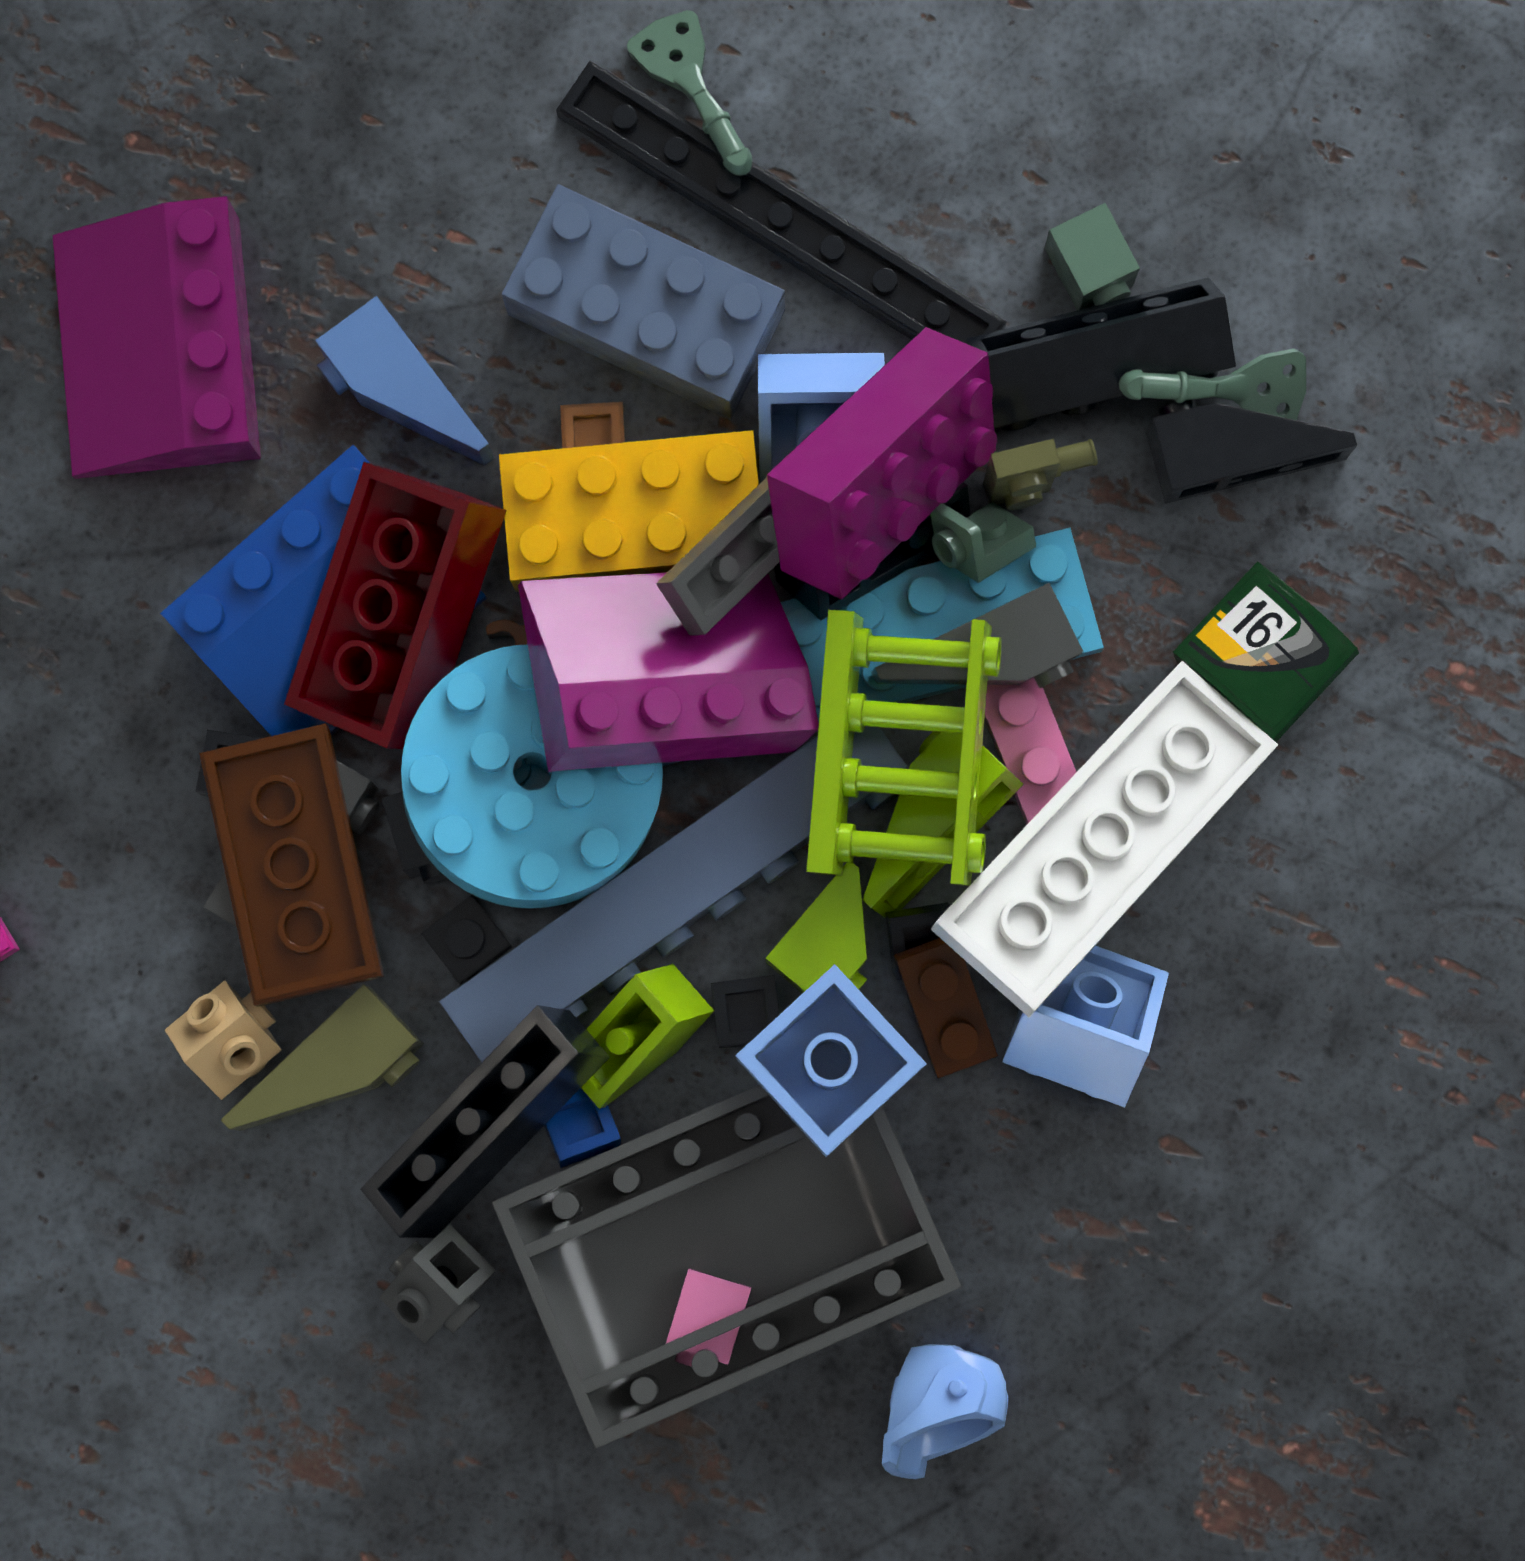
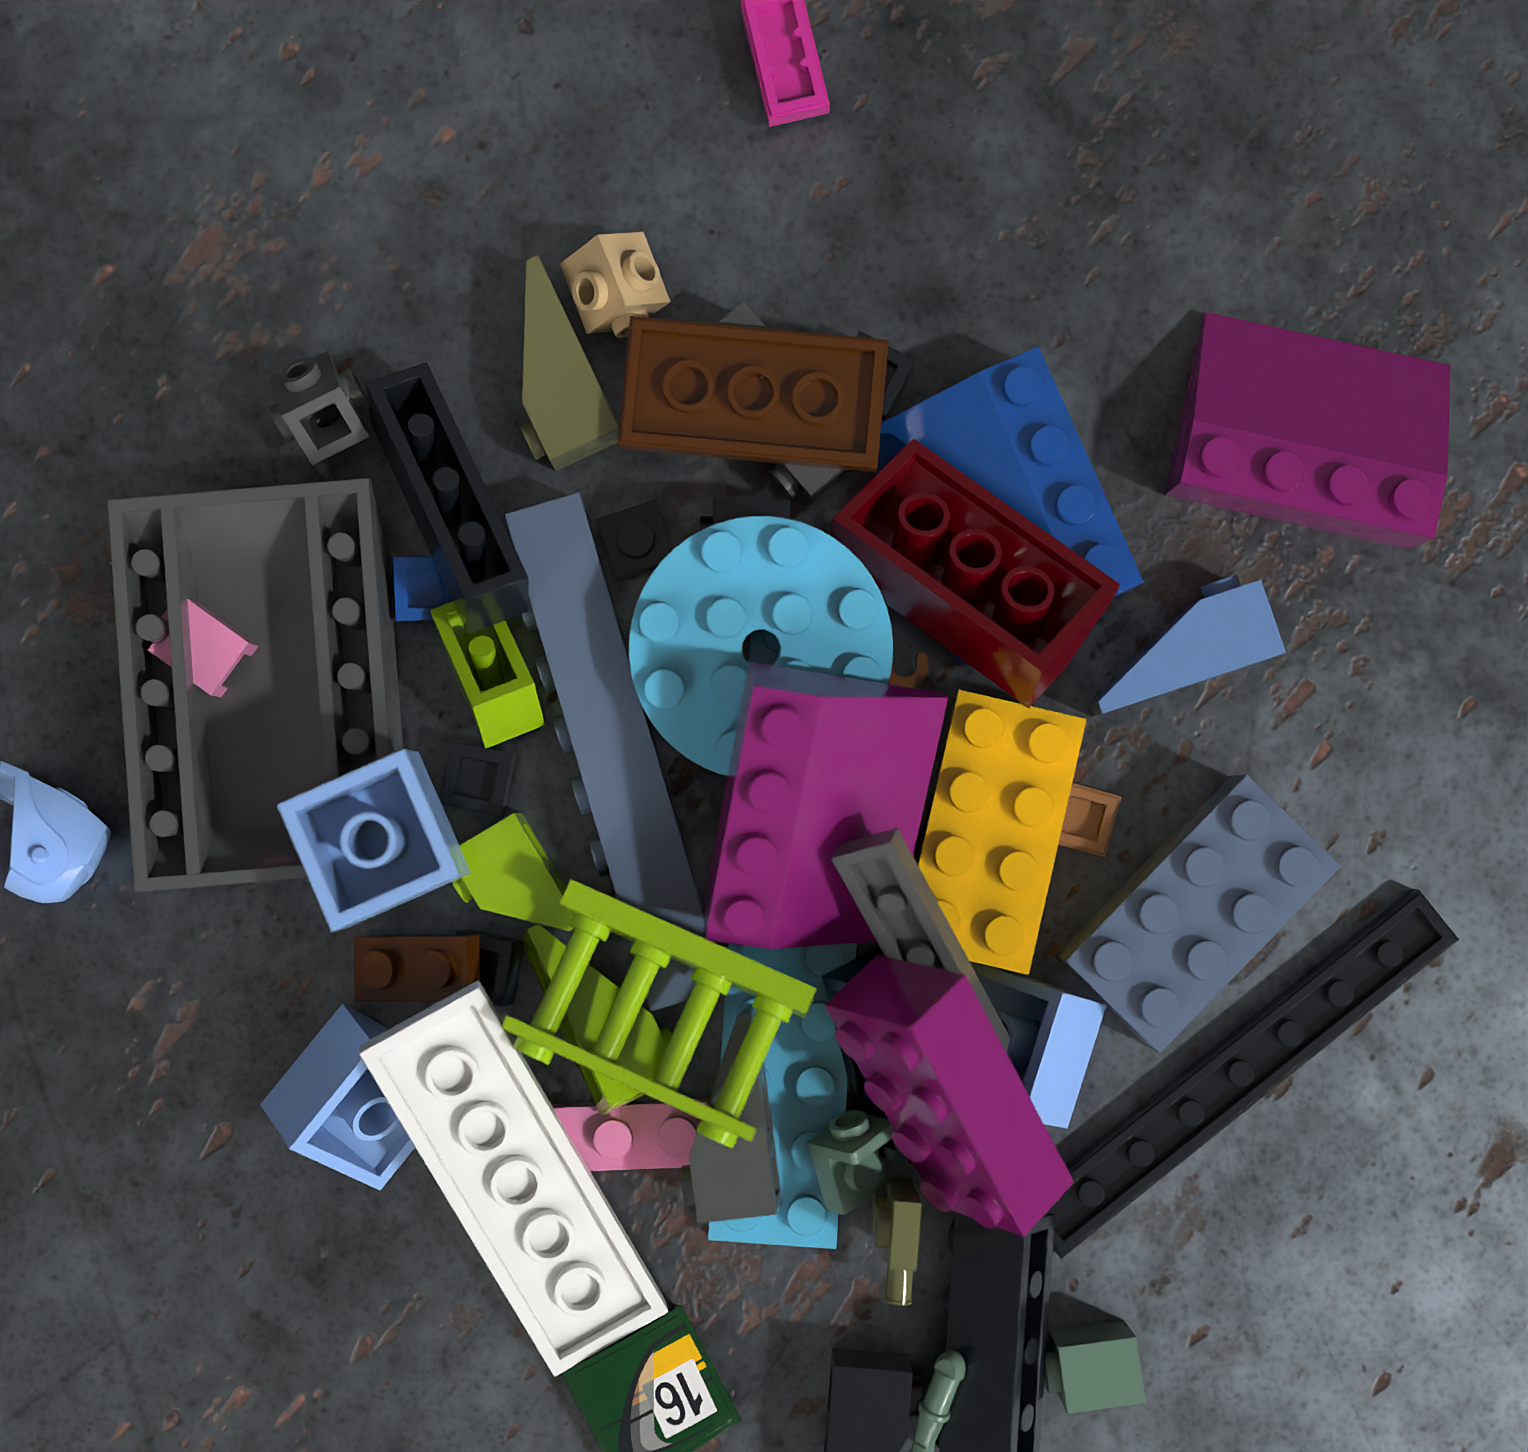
camera: 105 degrees right, 5 degrees up
sand green piece [627,10,752,176] -> none

